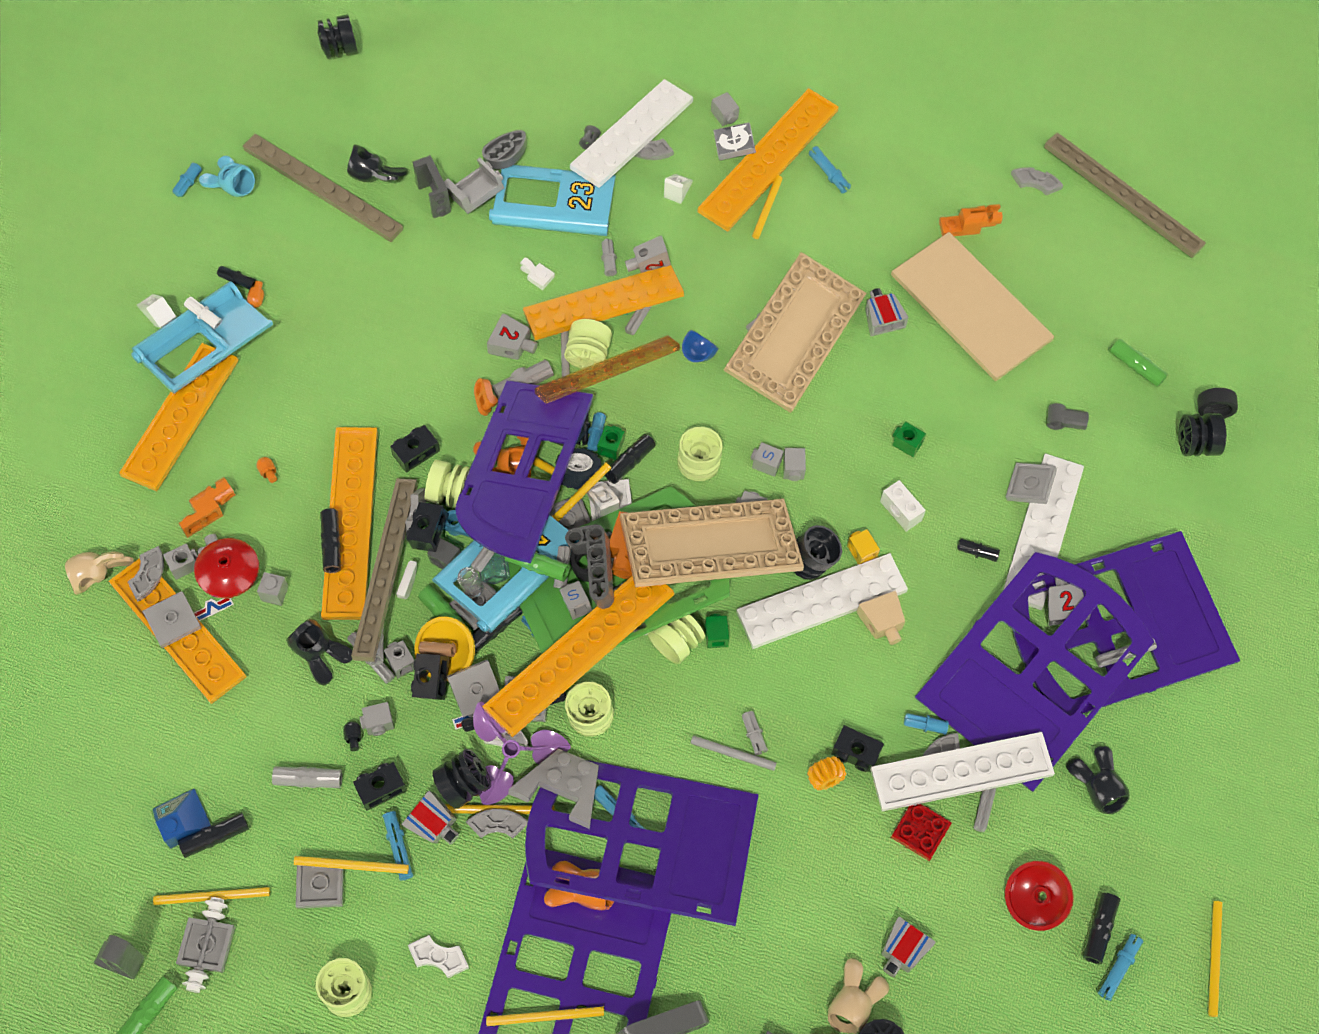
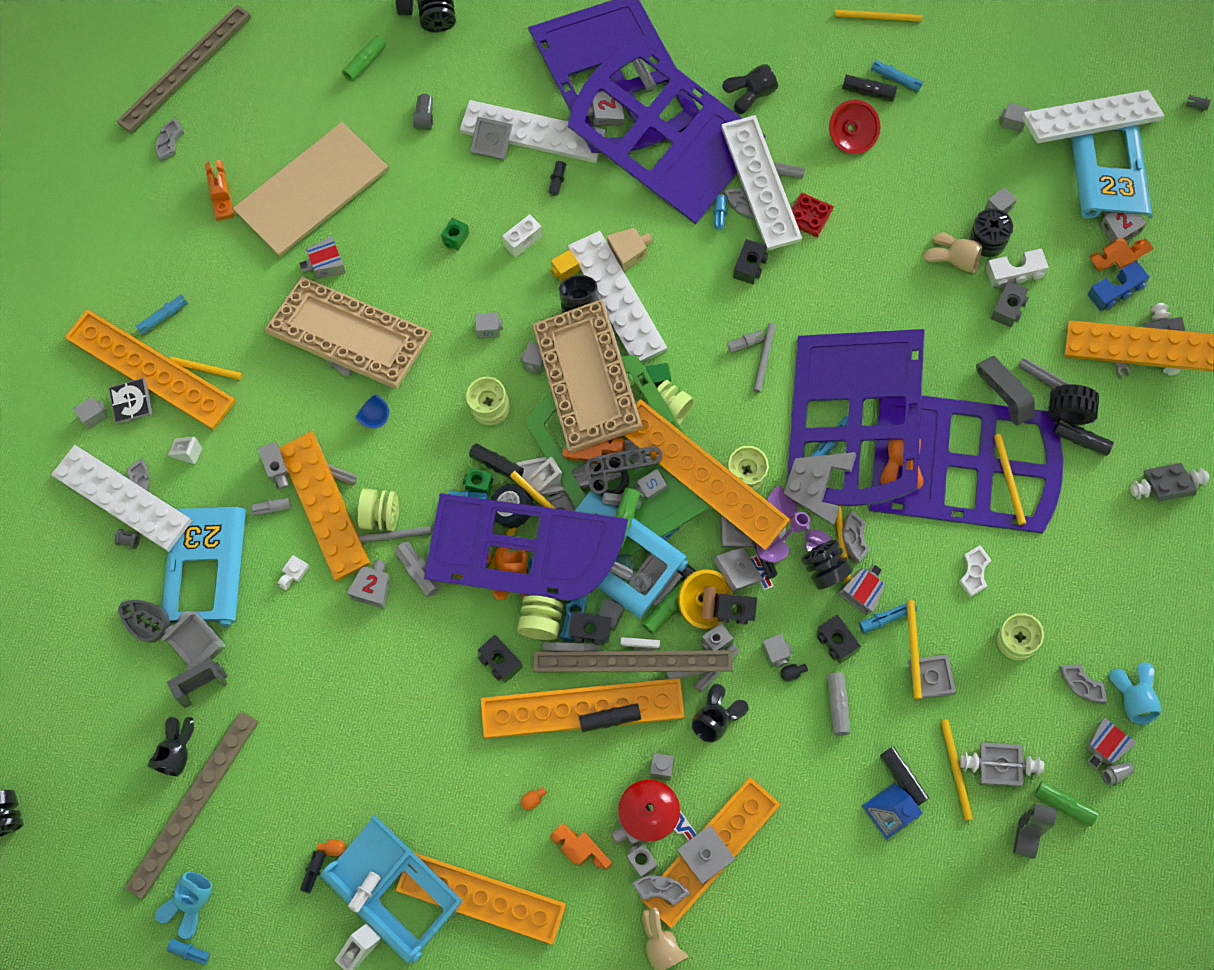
camera: 90 degrees left, 5 degrees up
orange plate [474,378,498,416] -> none
clear orange tile [535,335,680,404] -> none
light grey brick [751,442,784,477] -> none
light orange gear [807,756,846,791] -> none
torso [881,917,936,977] -> none

